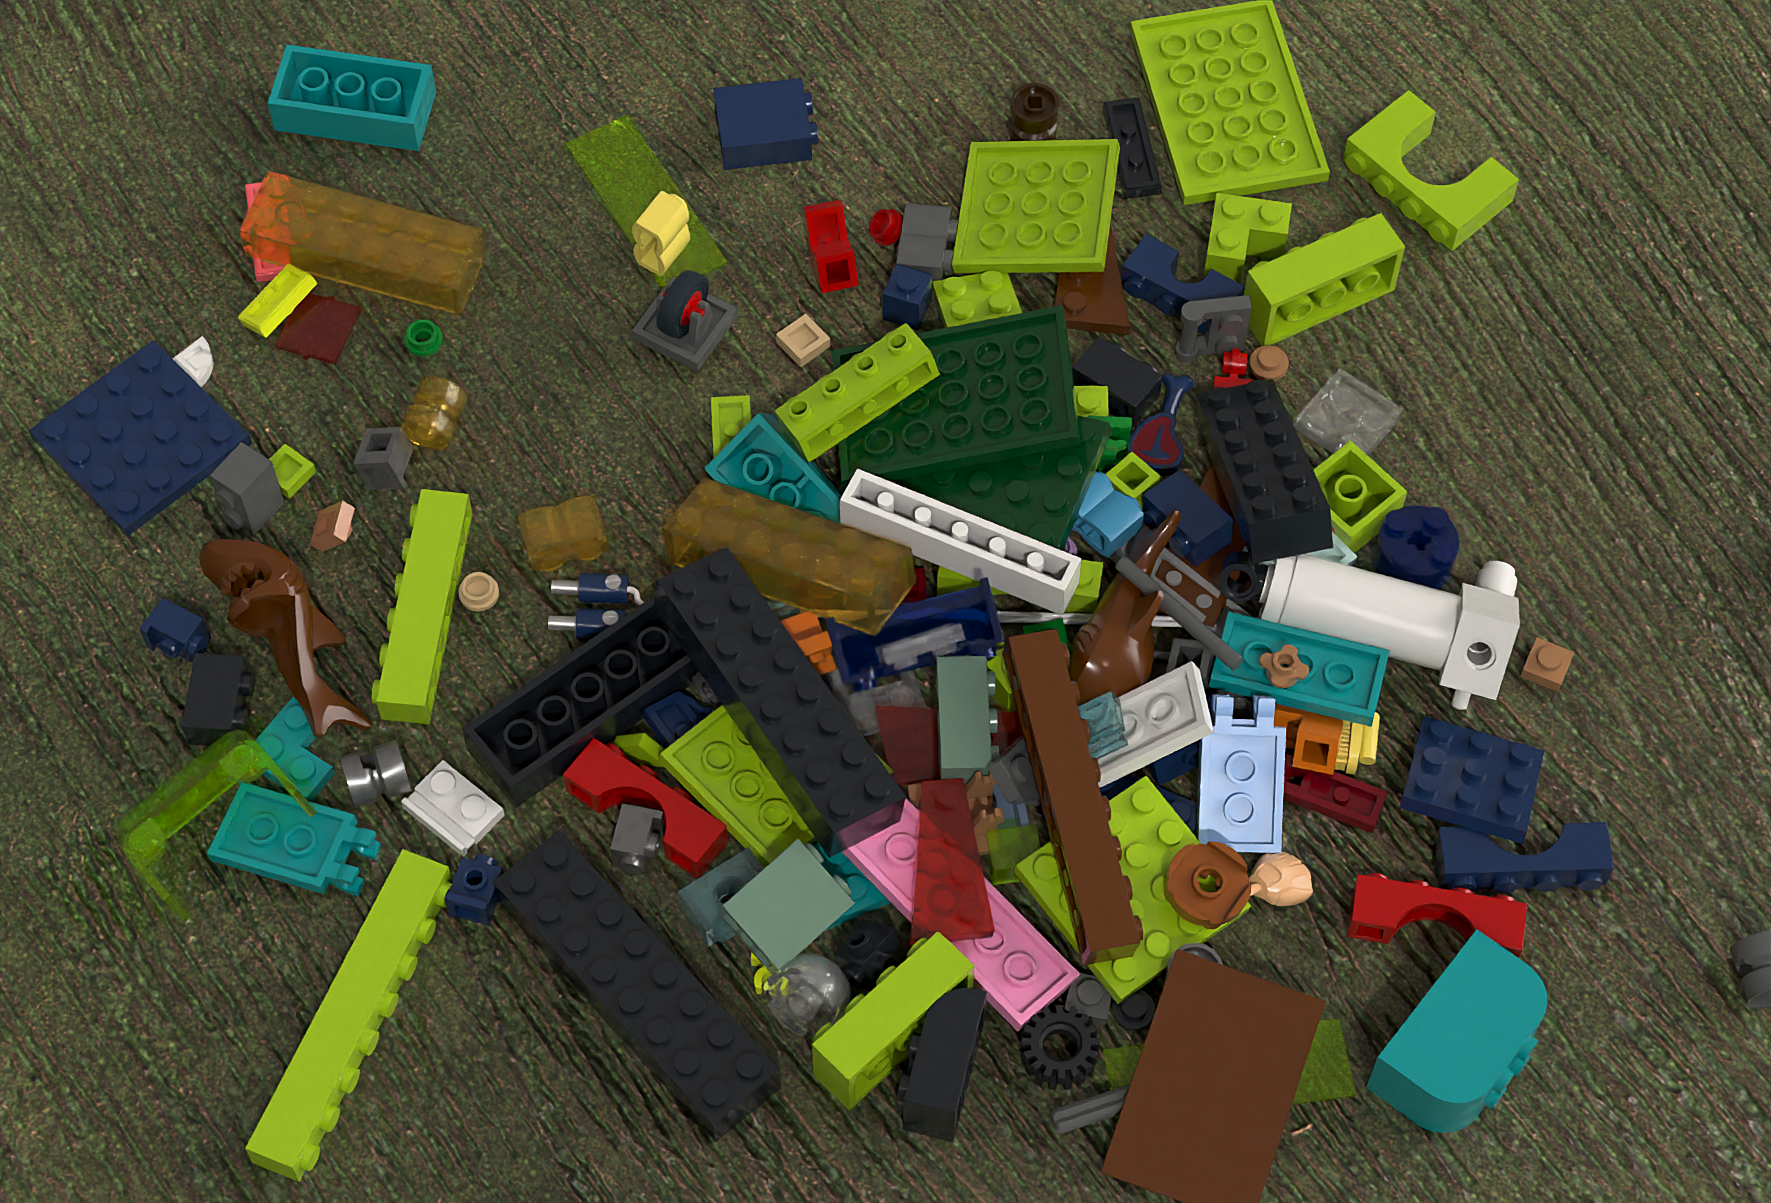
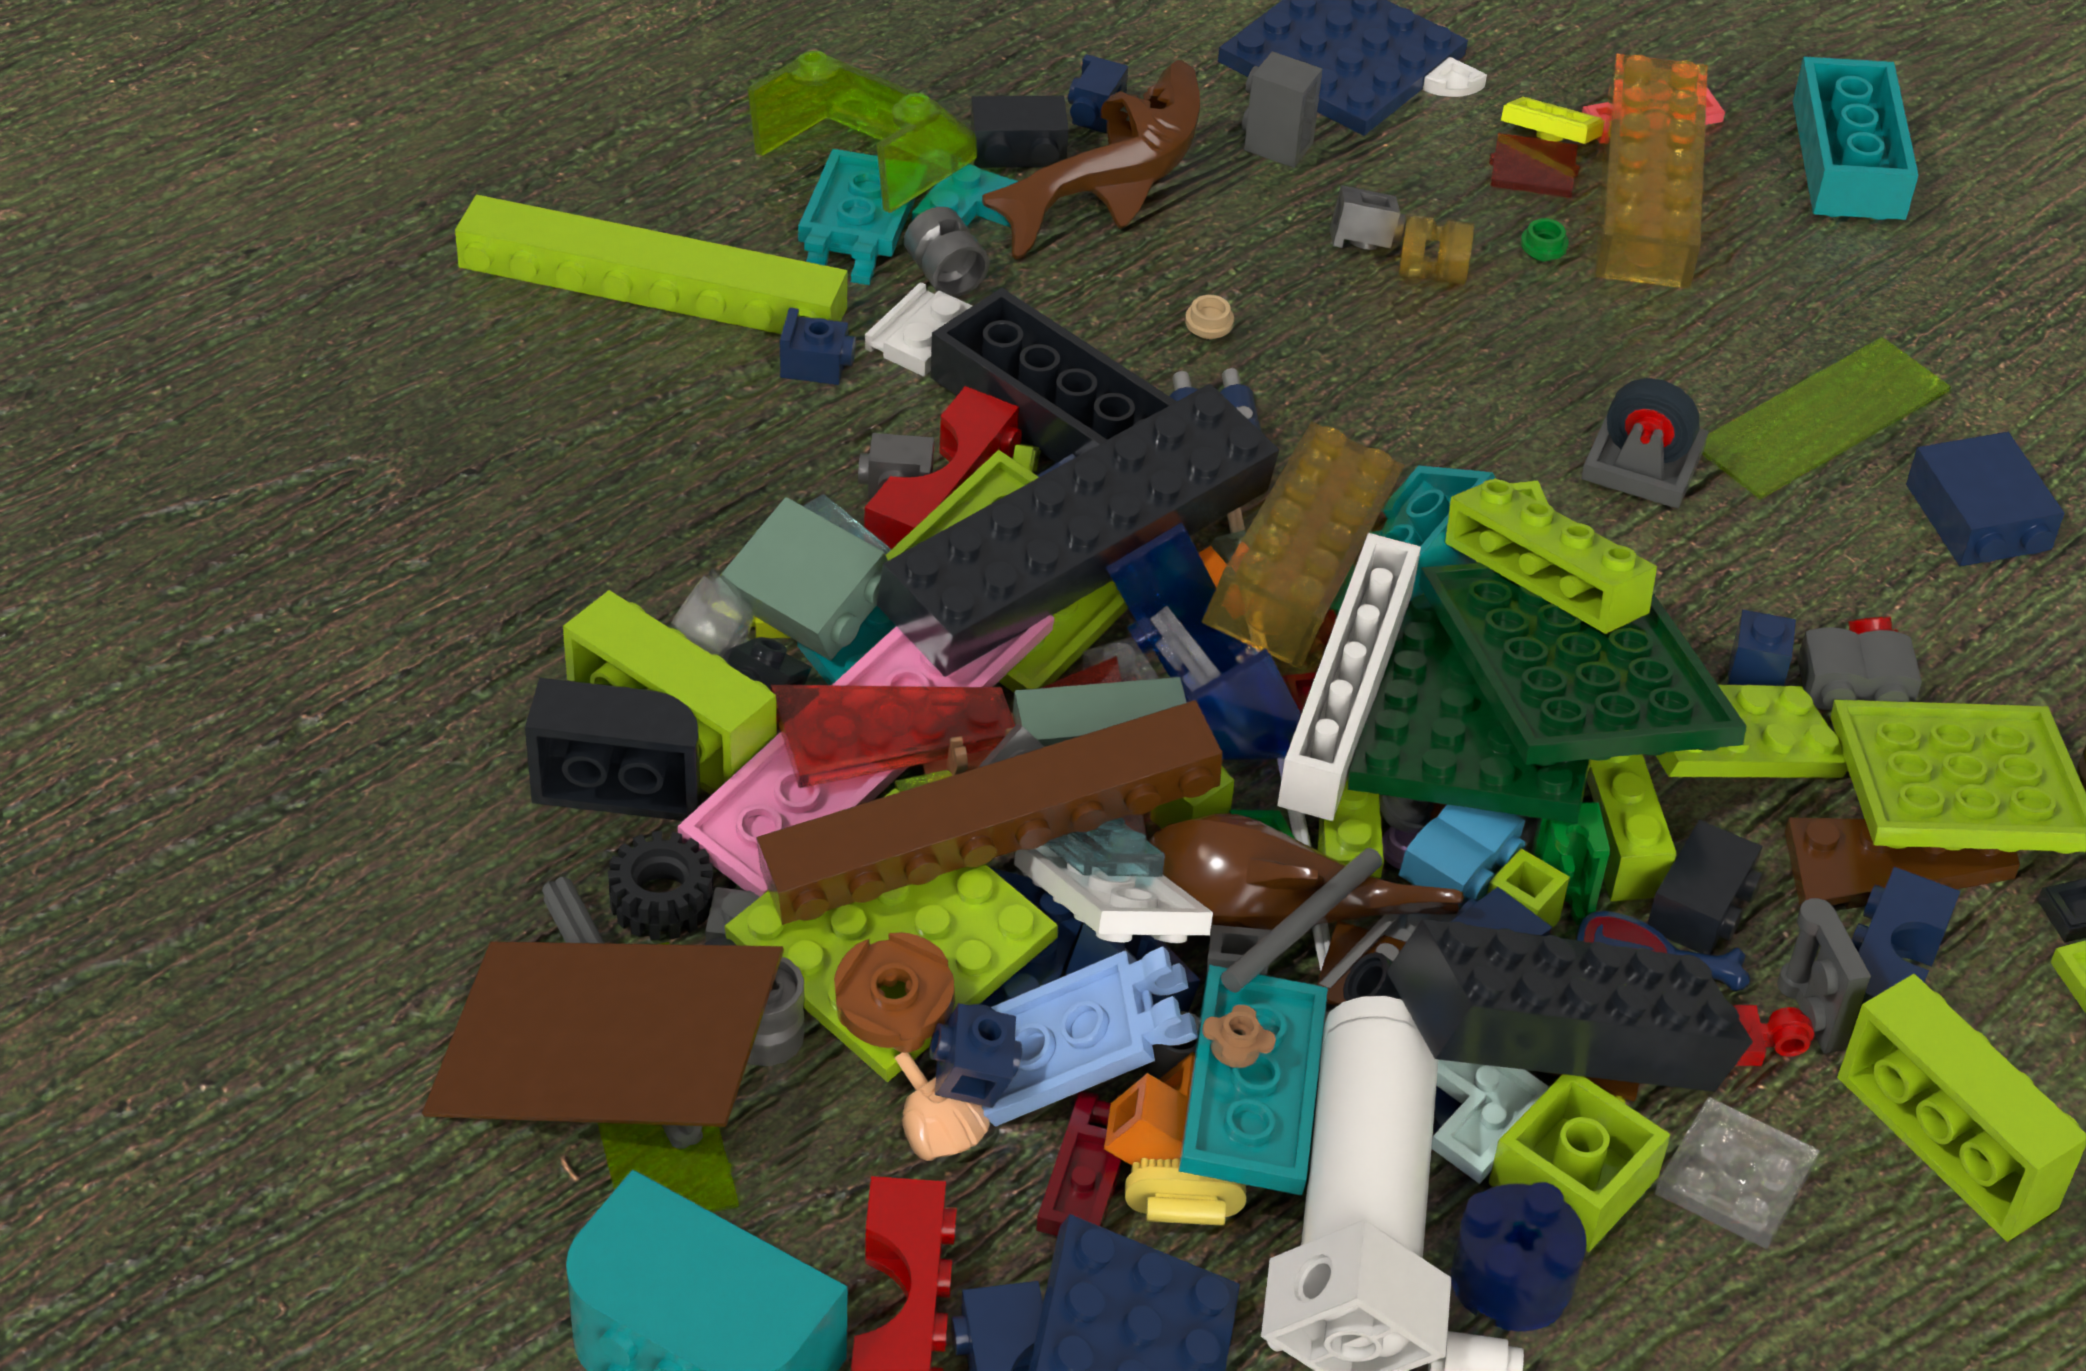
camera: 80 degrees right, 15 degrees down
lime plate [269,444,316,499] -> none
nougat plate [310,501,355,552] -> none
lime brick [372,489,473,725] -> none
black brick [493,831,781,1143] -> none
clear yellow brick [517,495,609,571] -> none
light yellow brick [632,190,690,277] -> none
tan plate [776,314,830,367] -> none
red brick [803,200,859,293] -> none
lime brick [1203,193,1292,284] -> none
medium nougat plate [1249,345,1289,382] -> none
none -> dark blue brick [930,1003,1022,1108]

